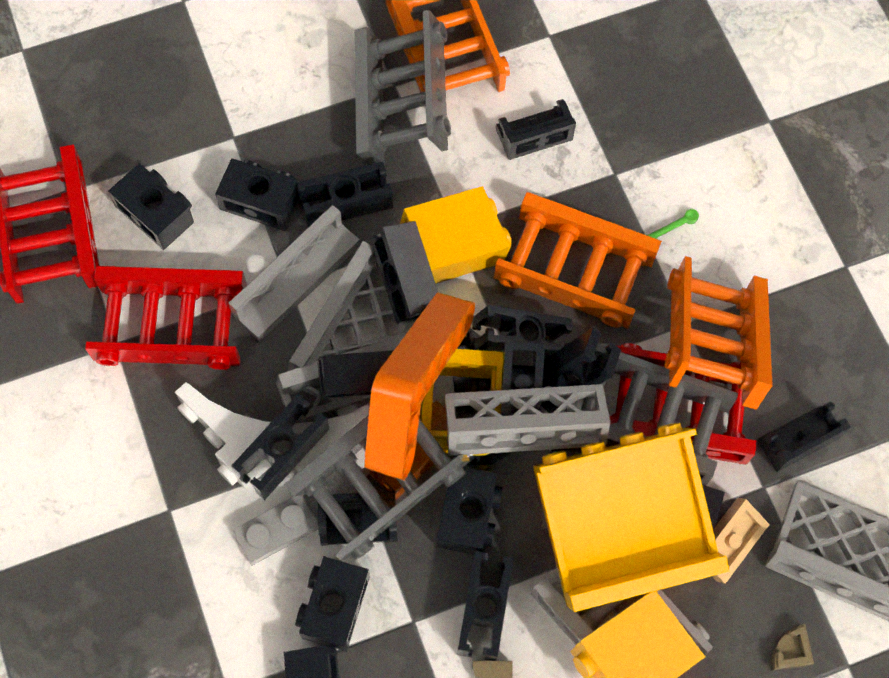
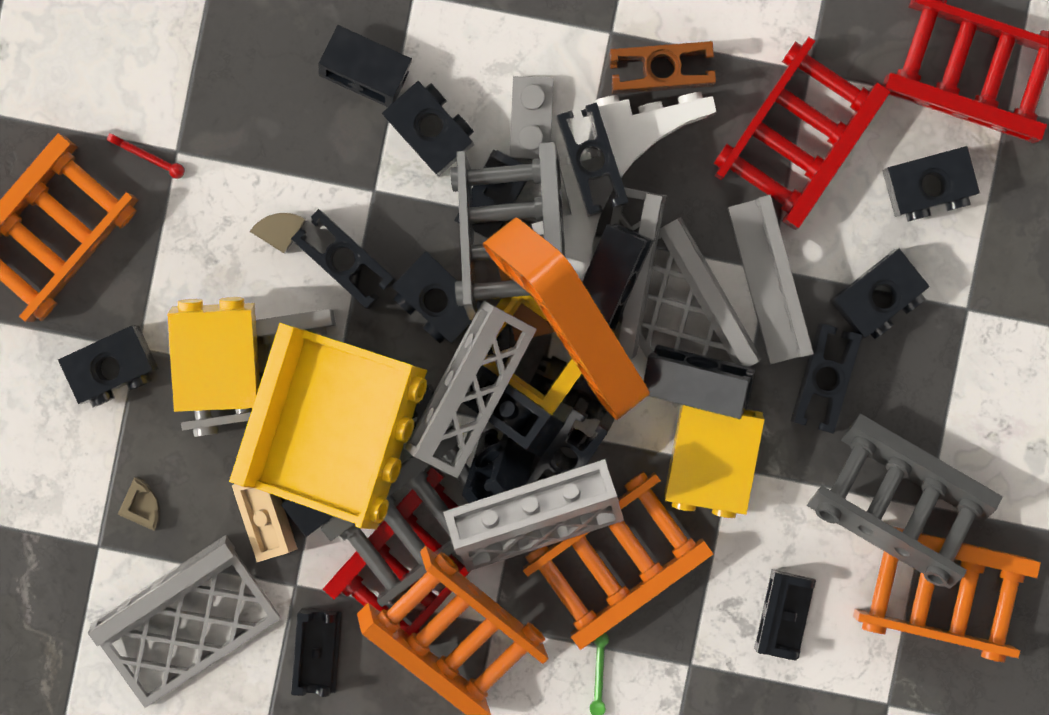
camera: 120 degrees right, 20 degrees up
none -> light grey fence [443,459,624,572]
none -> dark orange piece [609,41,716,94]

